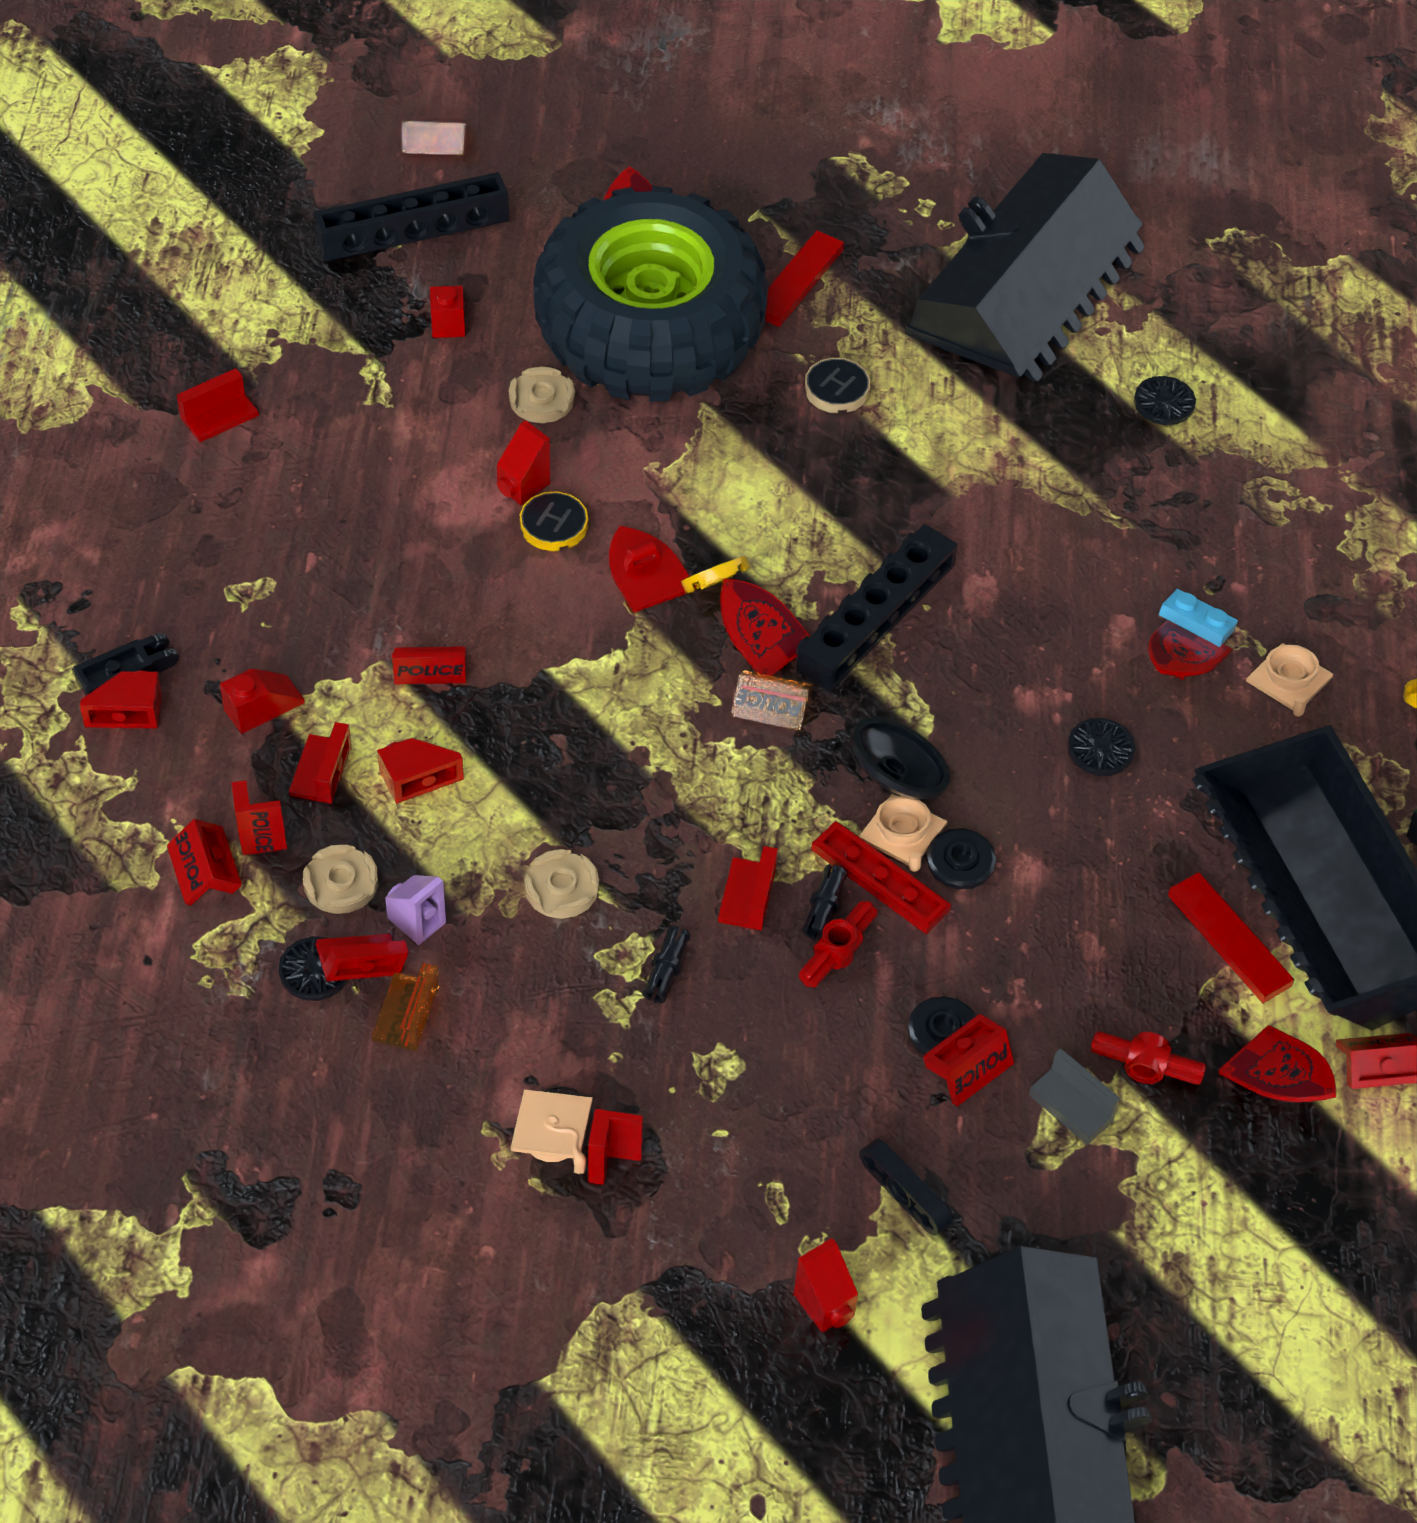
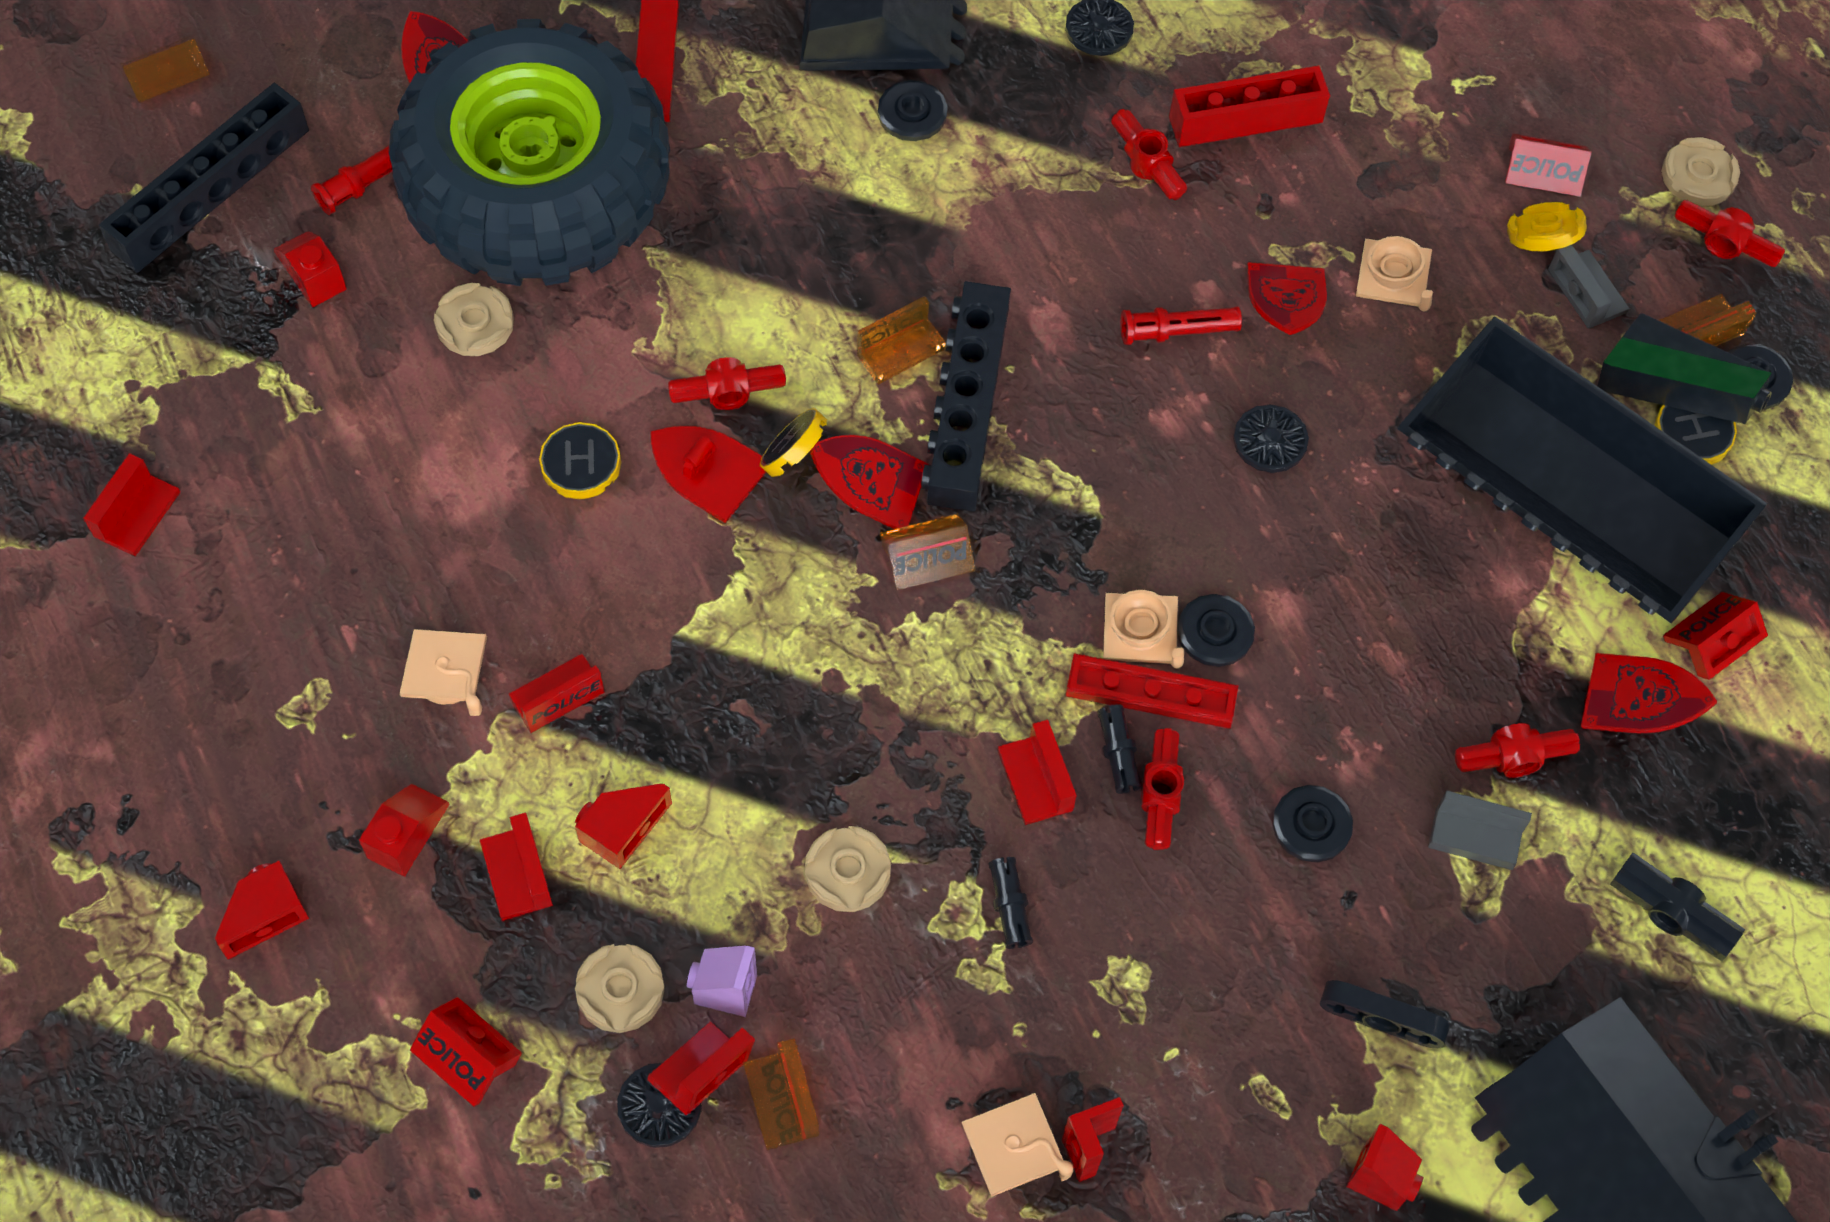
camera: 30 degrees left, 10 degrees up
black hinge [72,633,179,696] -> none
red panel [231,780,287,856] -> none
red slope [497,420,550,505] -> none
tile [805,357,870,413] -> none
black dish [850,717,950,799] -> none
red panel [923,1014,1014,1107] -> none
medium azure plate [1158,588,1238,647] -> none
red tile [1168,872,1295,1004] -> none
none -> red pin [311,146,393,215]
none -> light nougat hat [400,629,487,716]
none -> red axle [668,357,786,410]
none -> clear orange panel [857,296,945,385]
none -> black wheel [878,80,948,141]
none -> red axle [1111,109,1187,200]
none -> red pin [1120,306,1242,345]
none -> red brick [1169,65,1330,147]
none -> black piece [1610,853,1745,962]

